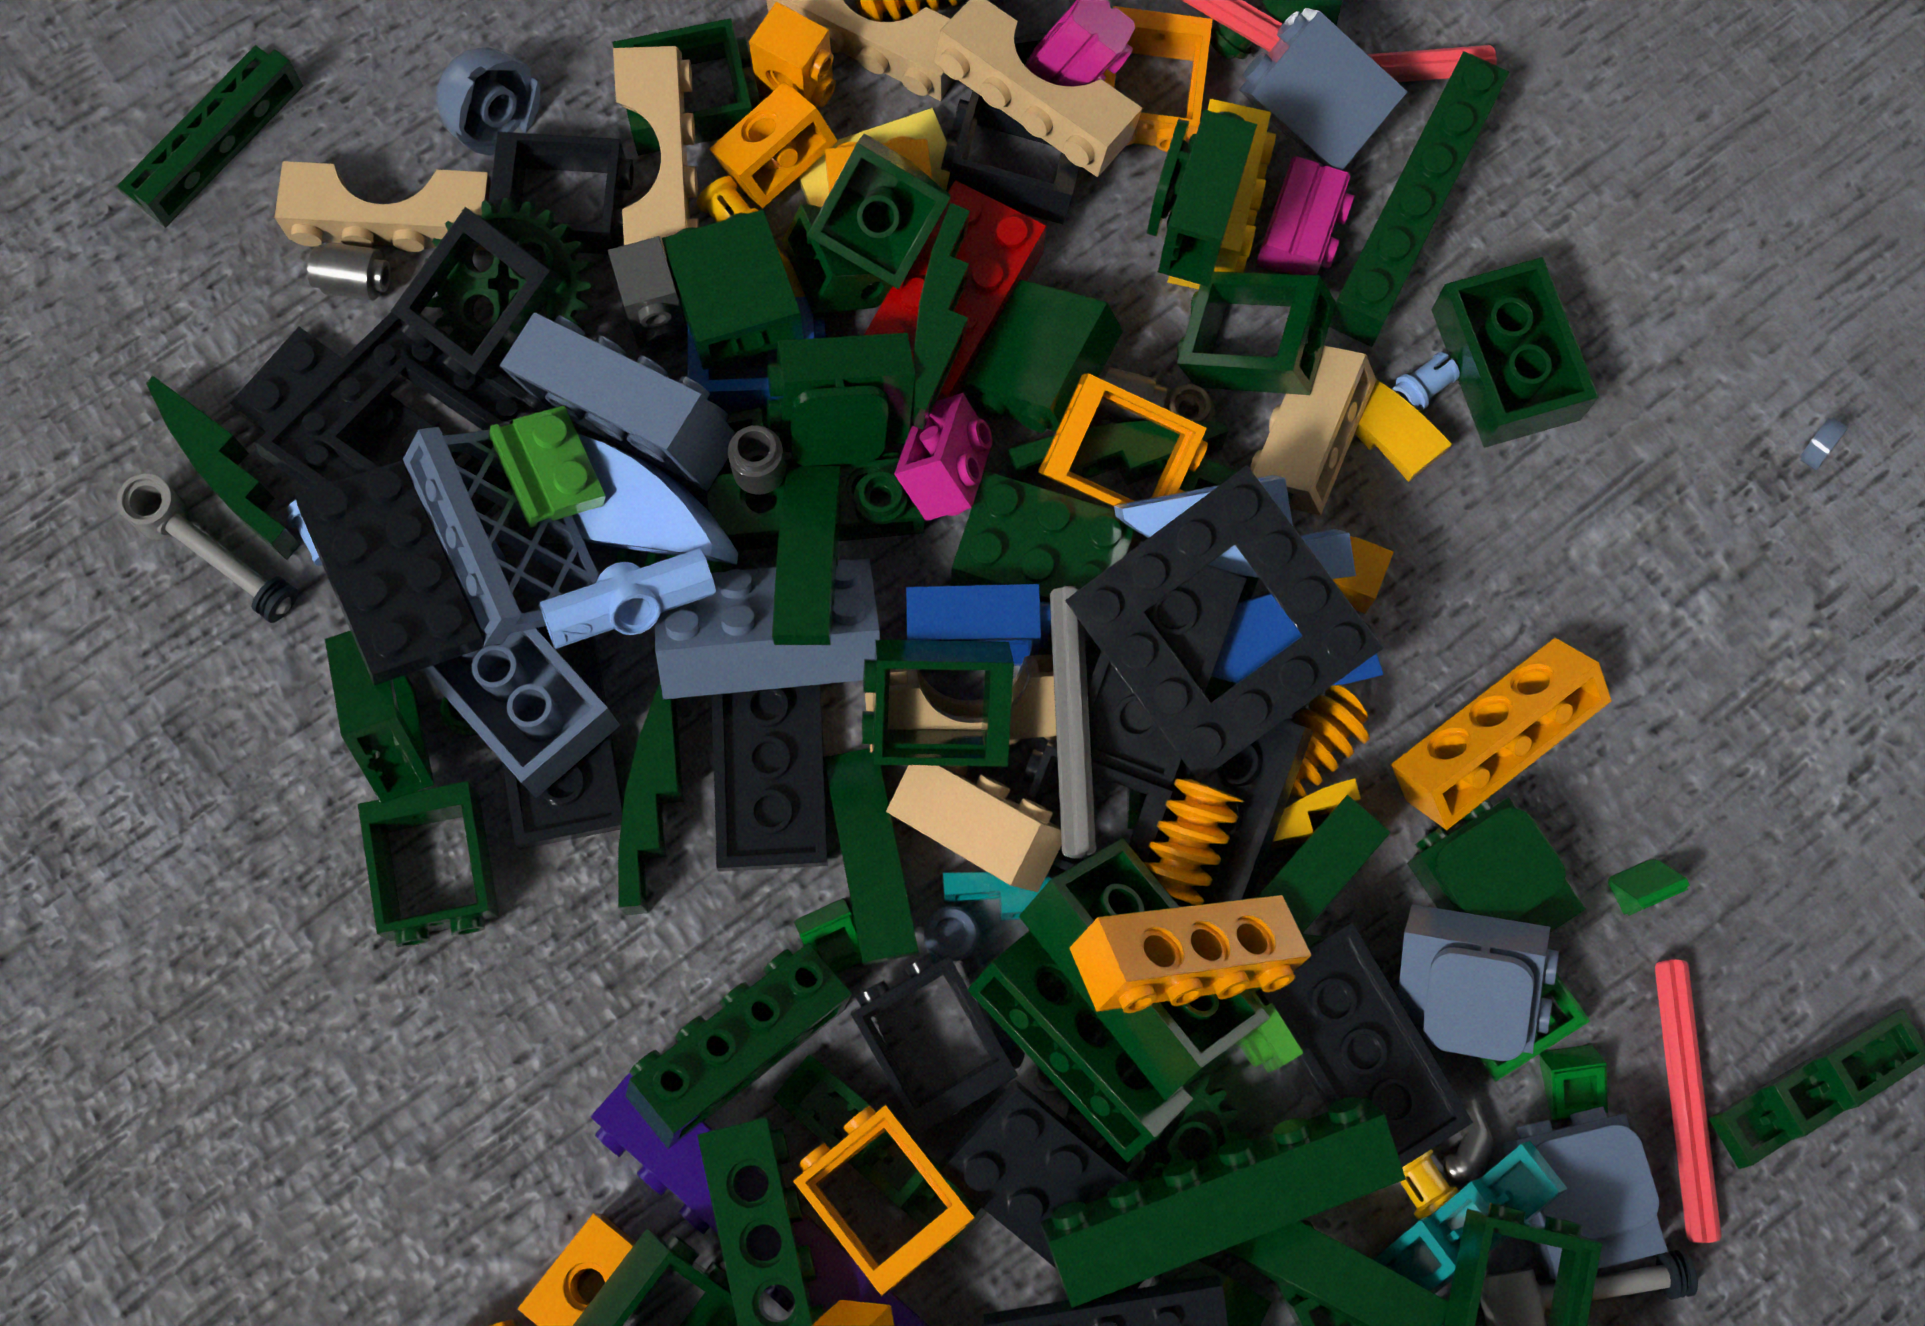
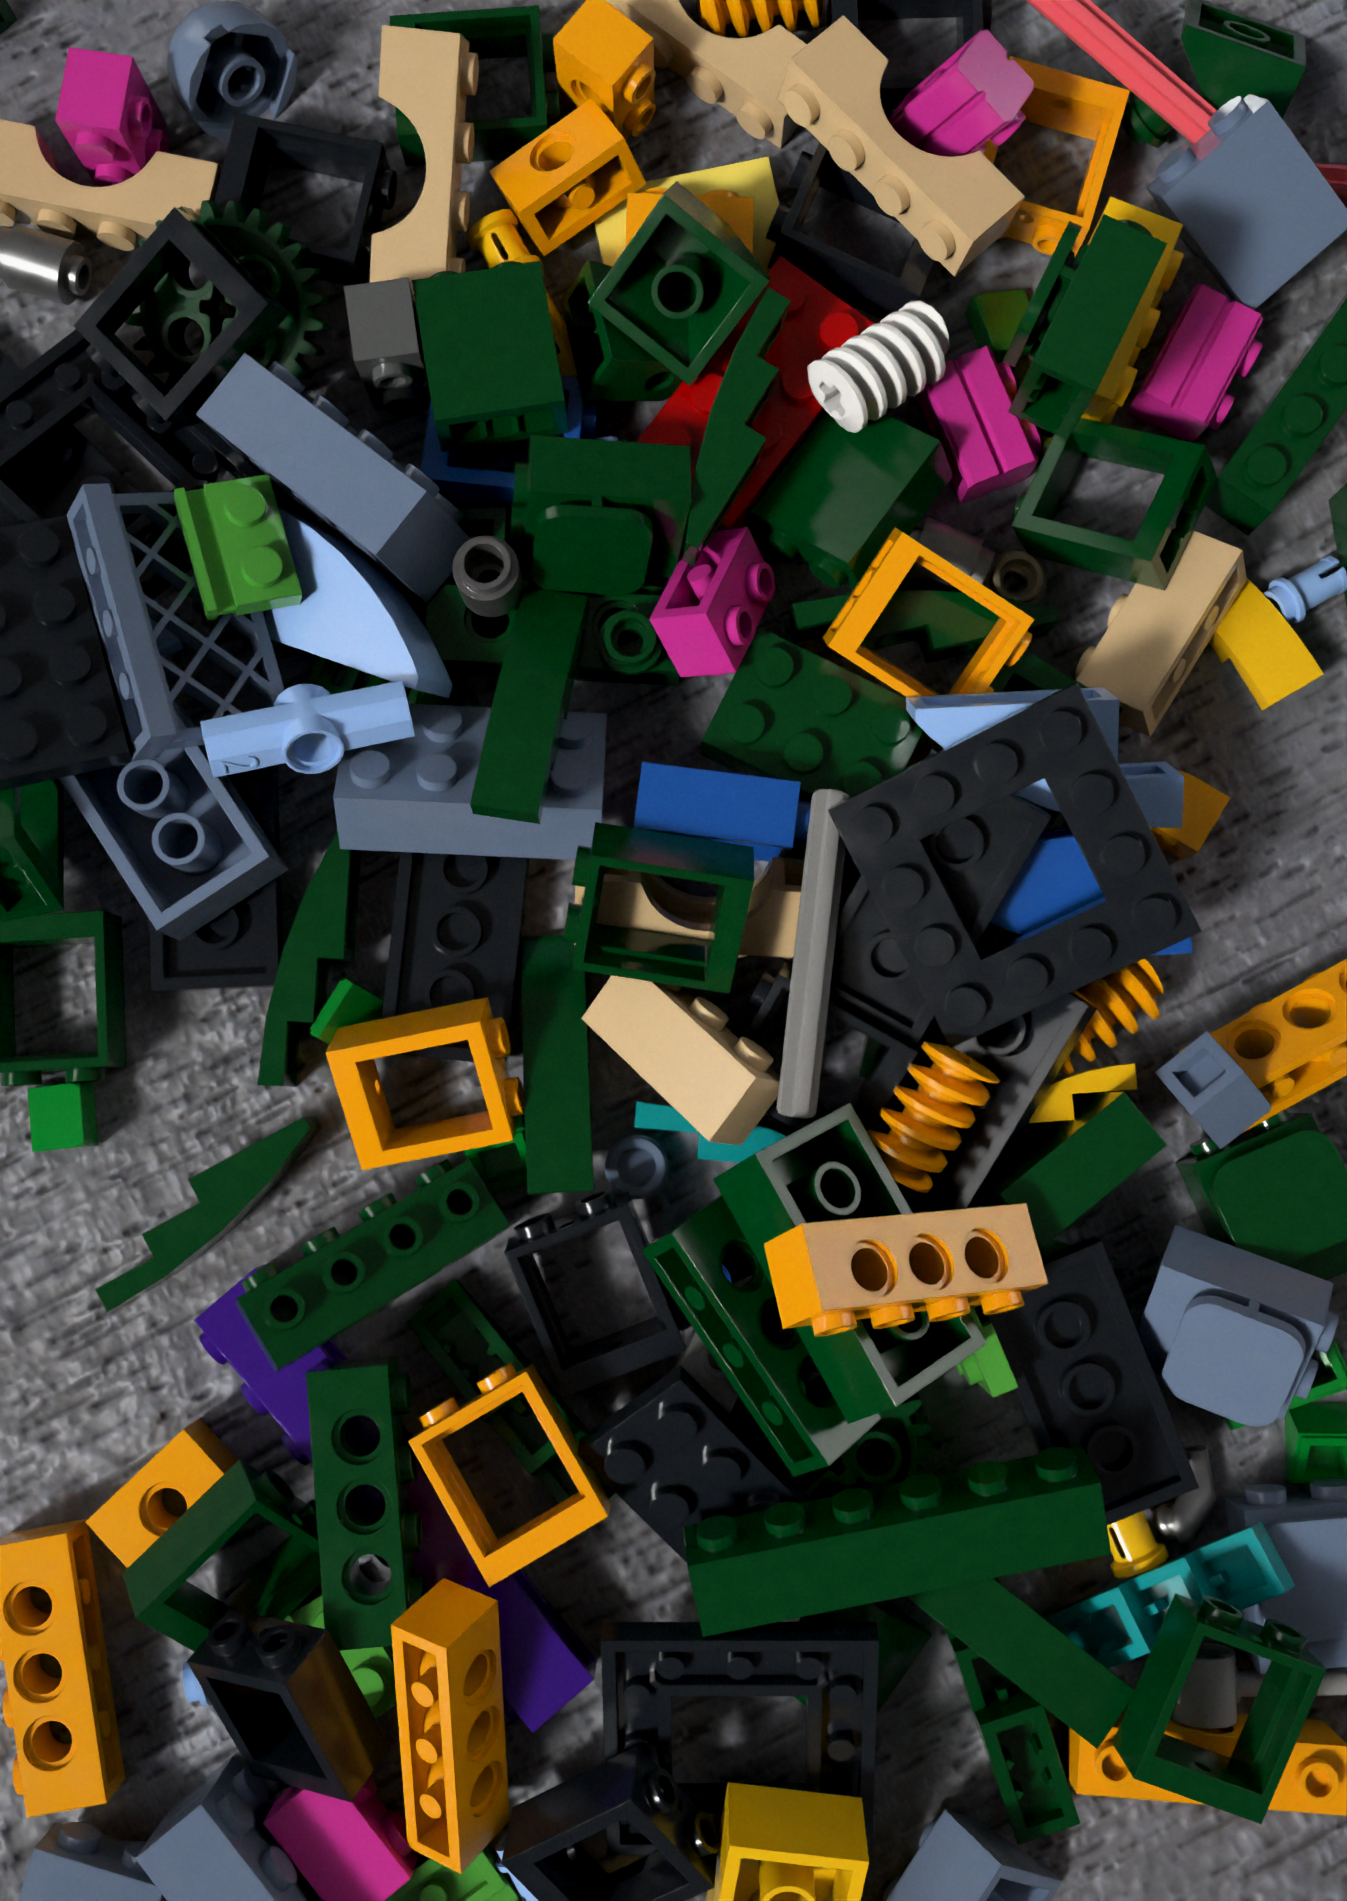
camera: 10 degrees right, 10 degrees up
none -> green slope [28,1082,99,1152]
none -> dark pink brick [55,47,169,187]
none -> dark green slope [95,1116,322,1312]
none -> green slope [310,979,384,1044]
none -> light orange window [325,997,525,1170]
none -> white piece [807,301,950,433]
none -> dark pink brick [915,346,1041,504]
none -> green slope [965,289,1037,364]
none -> sand blue panel [1155,1031,1271,1149]

